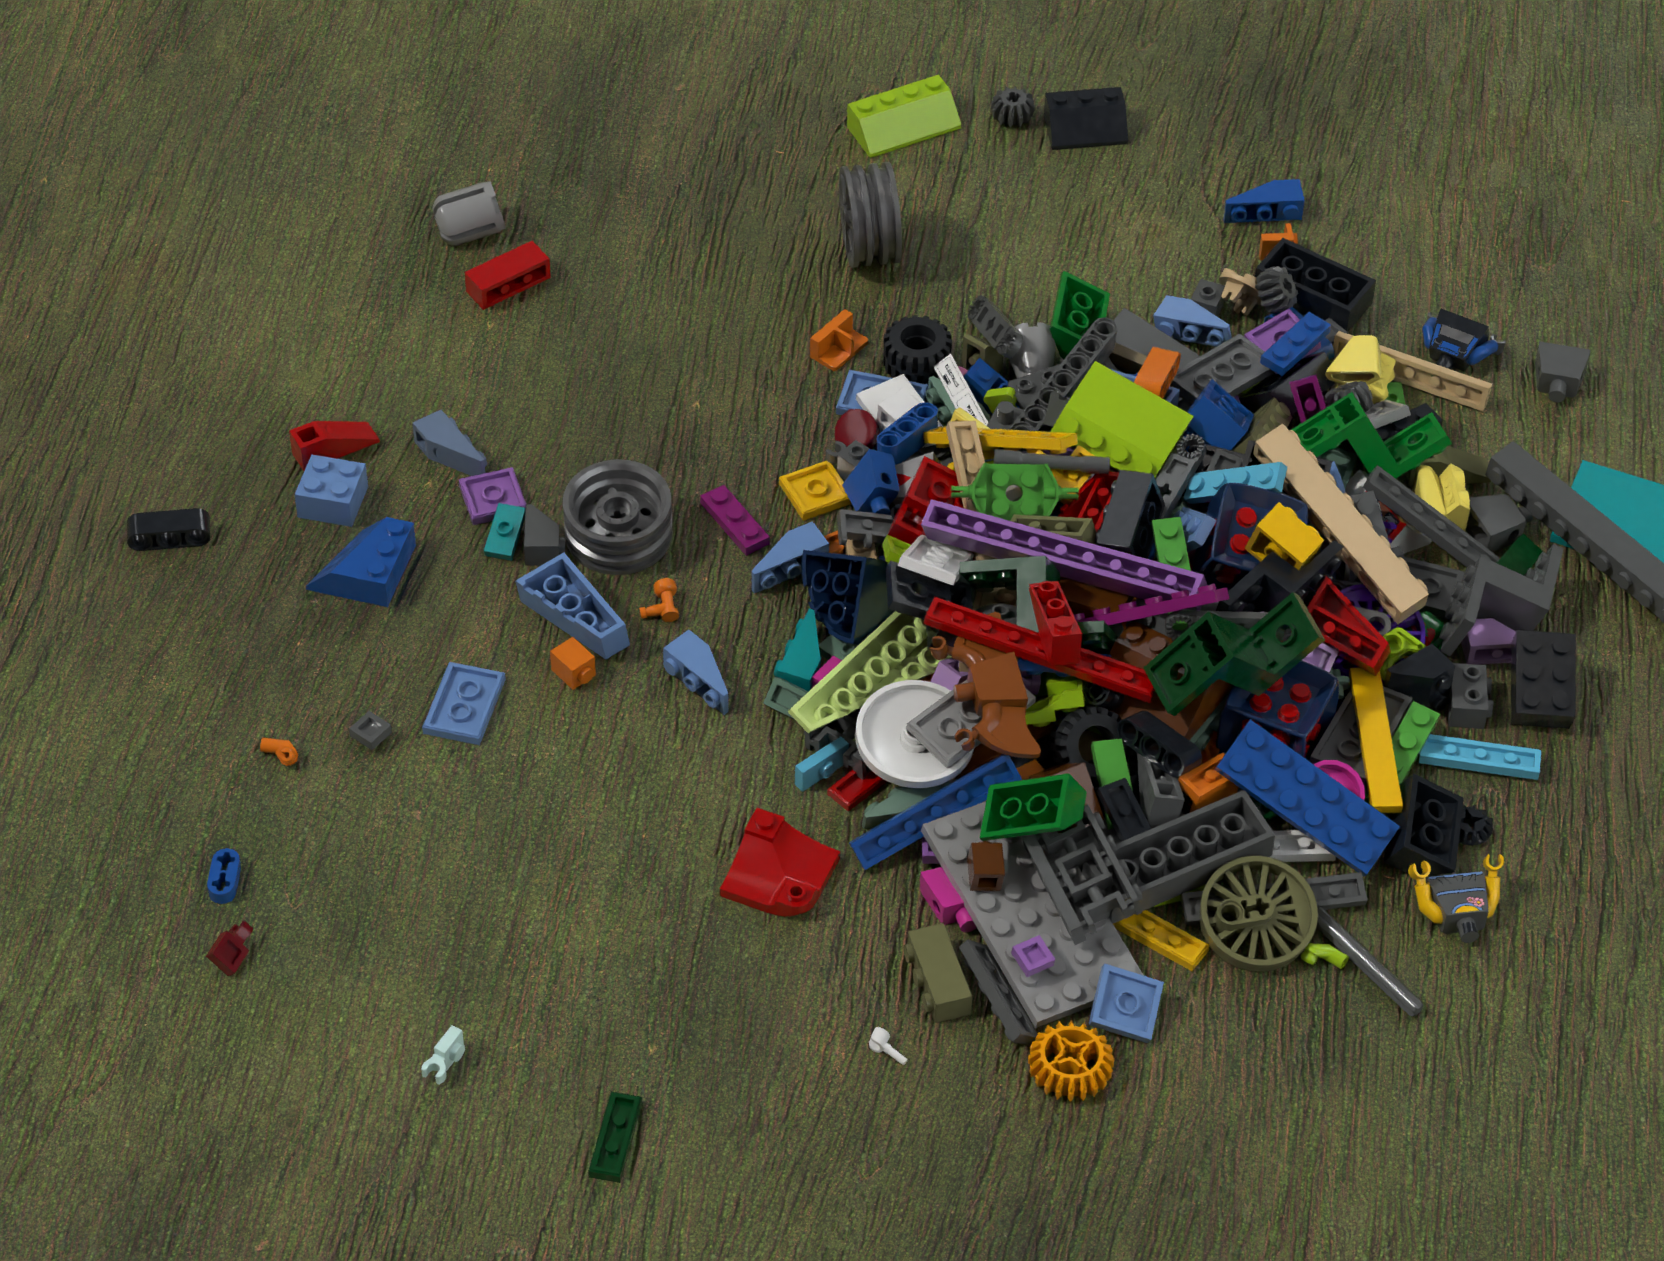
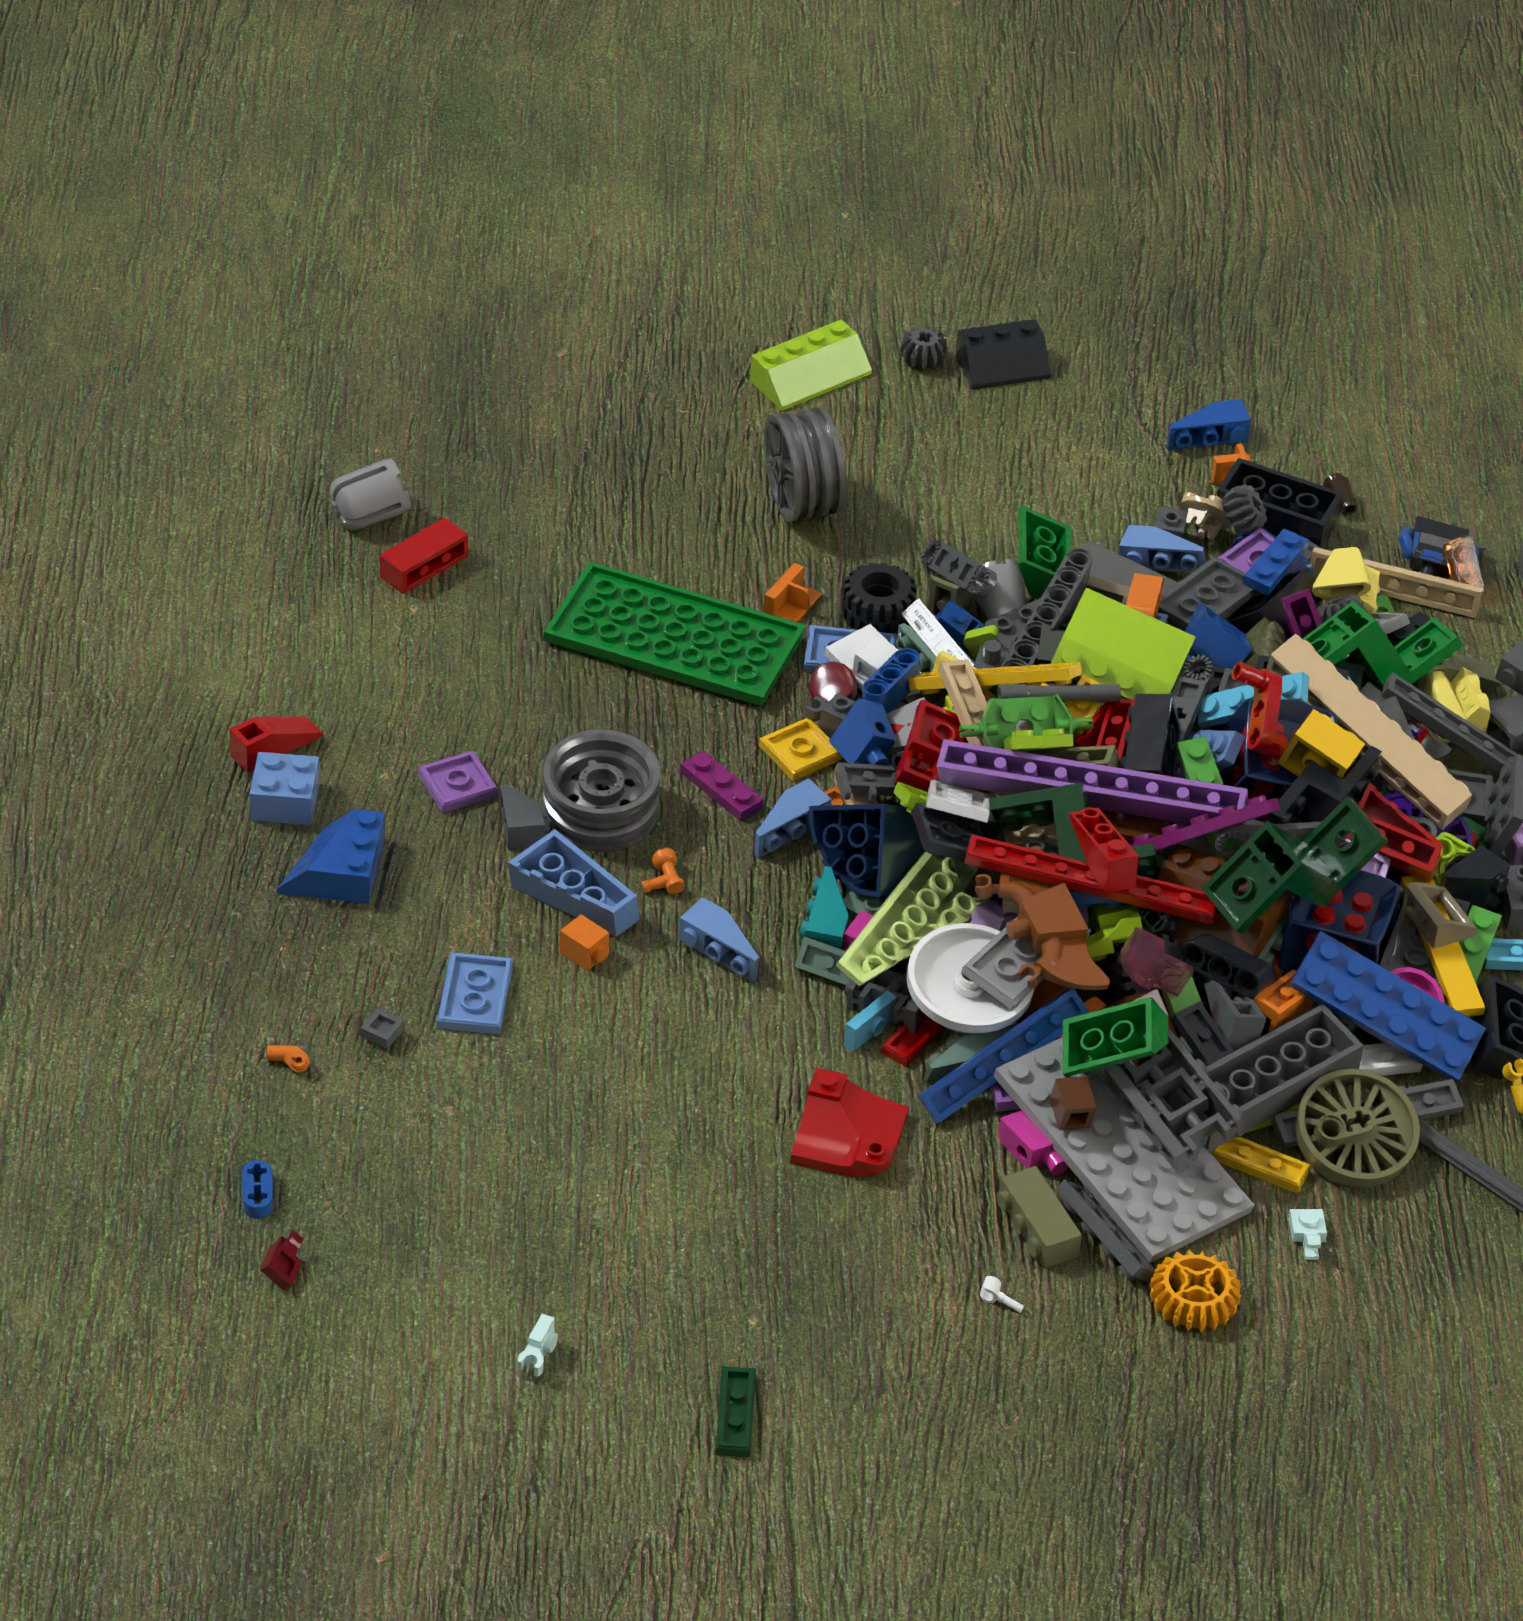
camera: 10 degrees left, 5 degrees down
black beam [127,508,210,551] -> none
sand blue slope [413,410,487,476] -> none
teal plate [484,503,526,561] -> none
medium lavender plate [1011,935,1055,977] -> none
medium blue plate [1088,964,1164,1043] -> none
lime arm [1301,943,1349,969] -> none
none -> green plate [543,561,806,706]
none -> lime plate [1004,728,1073,751]
none -> clear pink brick [1120,927,1193,997]
none -> red beam [1232,661,1288,760]
none -> light aqua plate [1288,1209,1327,1260]
none -> dark brown cone [1323,473,1357,515]
none -> dark tan tile [1402,882,1478,949]
none -> clear orange plate [1443,535,1485,591]

